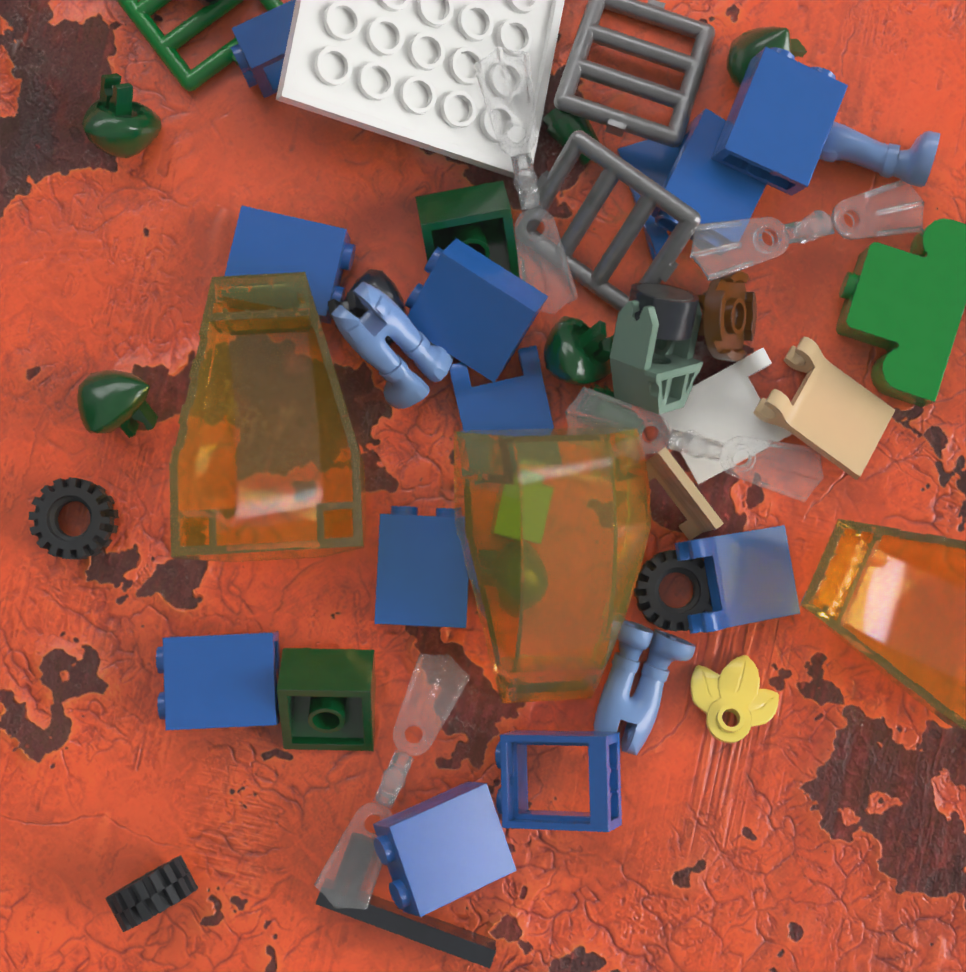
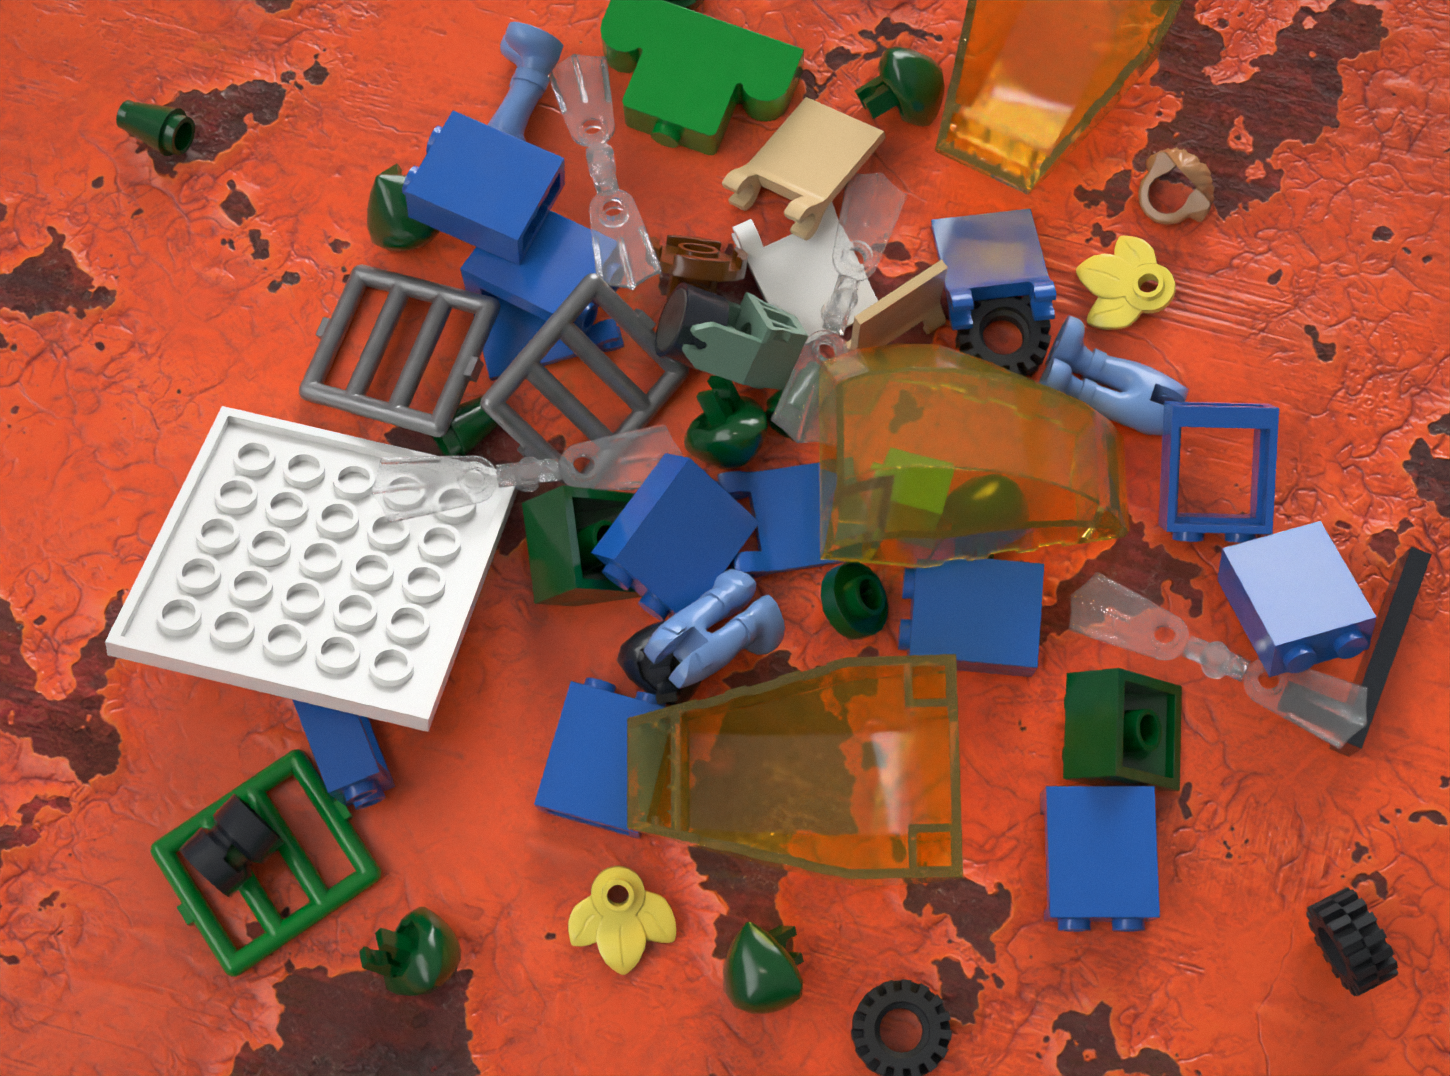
camera: 85 degrees left, 10 degrees down
none -> light yellow plate [568,866,677,975]
none -> dark green plate [820,561,889,640]
none -> dark green piece [855,46,945,127]
none -> medium nougat piece [1138,147,1215,225]

